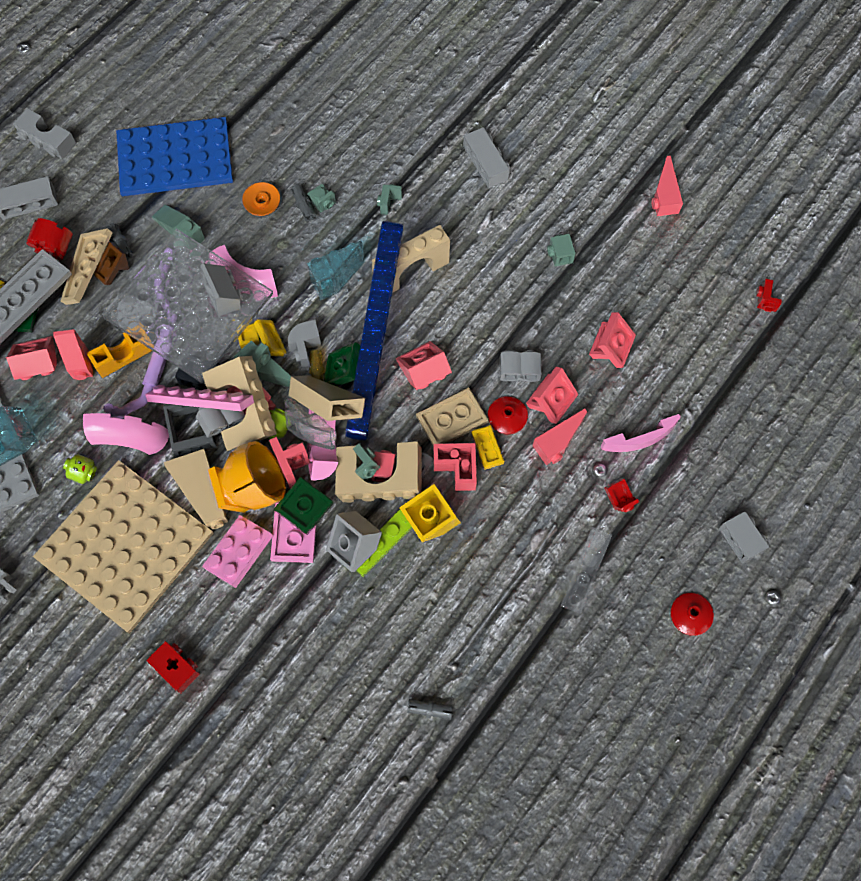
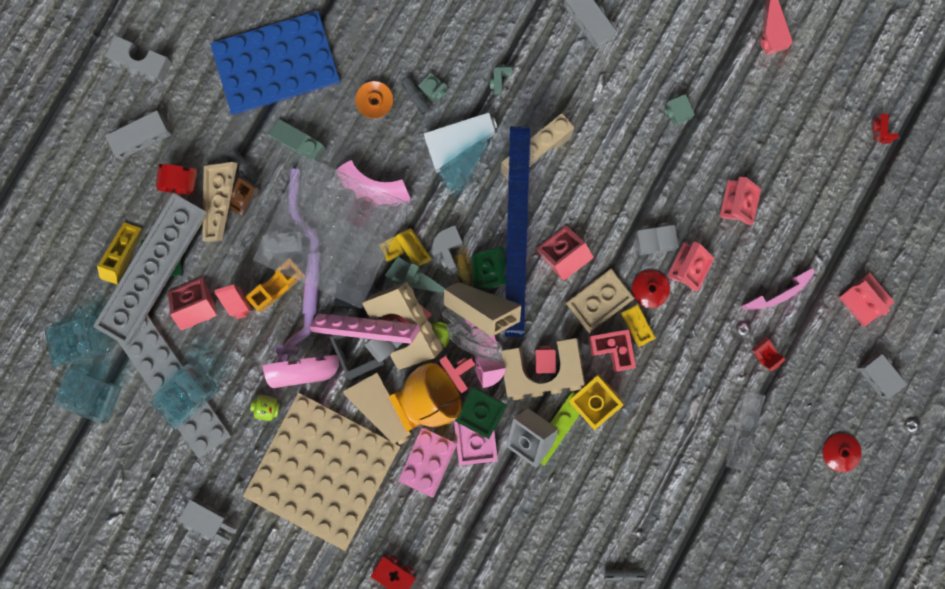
camera: 10 degrees left, 15 degrees up
light grey slope [200,263,243,317] -> none
sand green bracket [353,444,380,481] -> none
coral slope [533,409,587,465] -> none
none -> white slope [424,113,497,173]
none -> coral bracket [839,273,895,327]

